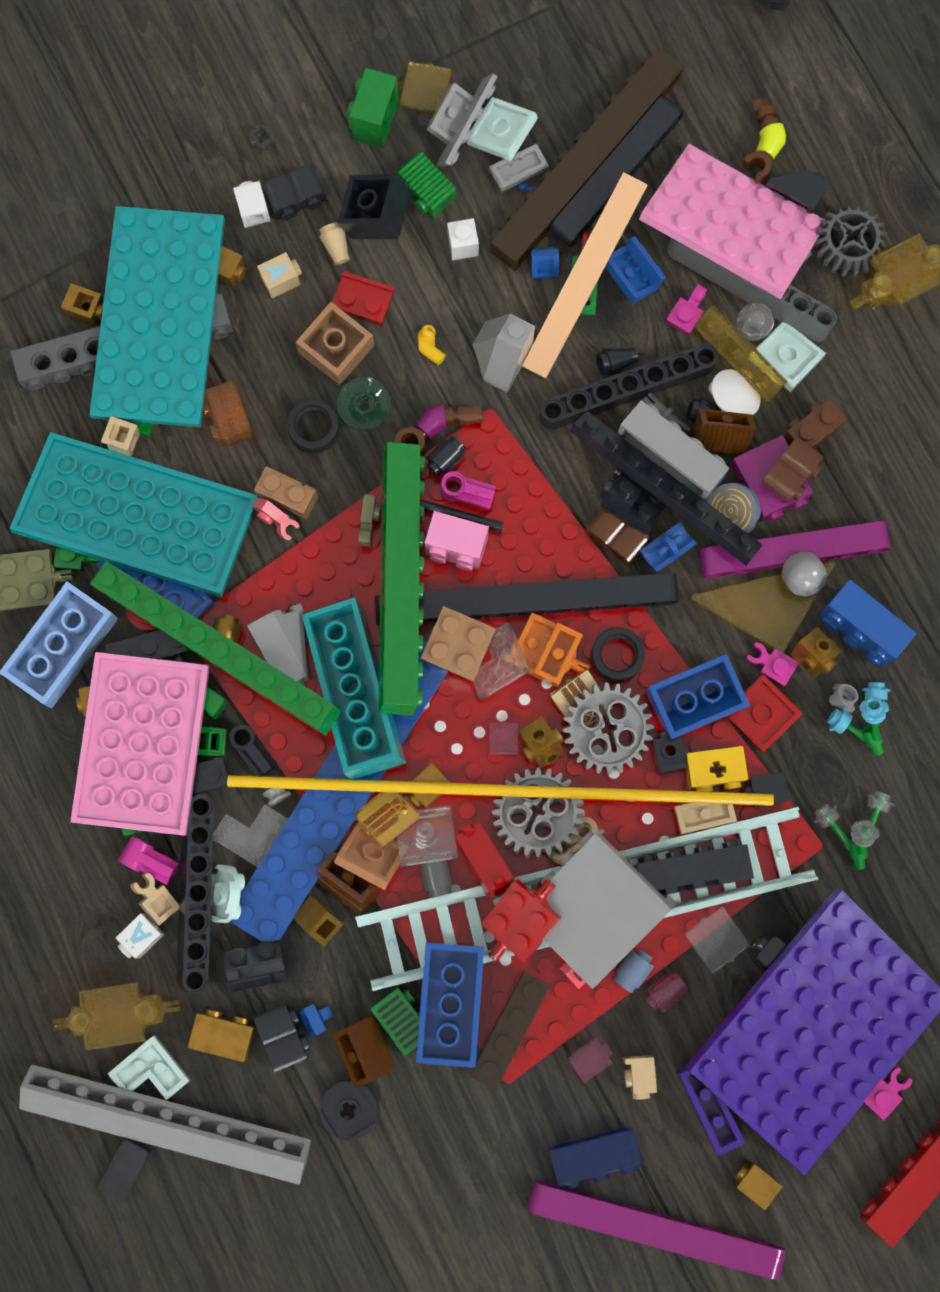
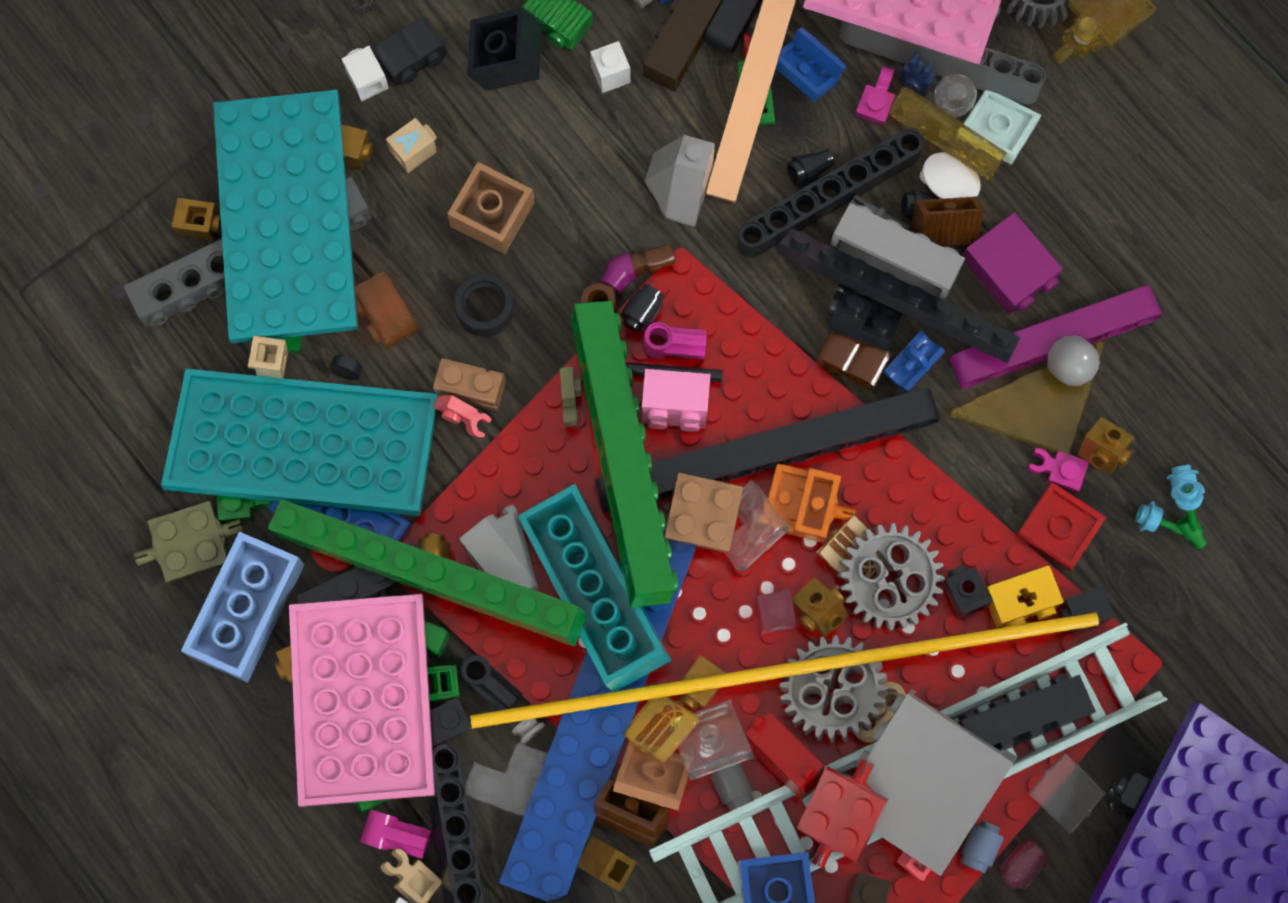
camera: 10 degrees left, 5 degrees down
light aqua plate [210,865,245,923] -> none
tan cone [319,222,350,265] -> none
red plate [332,271,395,326] -> none
clear green dish [337,377,391,430] -> none
yellow arm [418,325,446,366] -> none
blue tile [531,247,559,278] -> none
black tyre [591,627,645,682] -> none
blue slope [645,654,750,740] -> none
tan plate [674,803,737,835] -> none
tile [707,483,761,533] -> none
reddish brown brick [761,437,824,504] -> none
reddish brown brick [784,398,847,449] -> none
clear plant [814,791,894,870] -> none
blue brick [818,580,917,667] -> none
light grey plate [829,684,859,713] -> none
none -> black tile [329,355,363,380]
none -> dark blue plate [900,53,935,96]

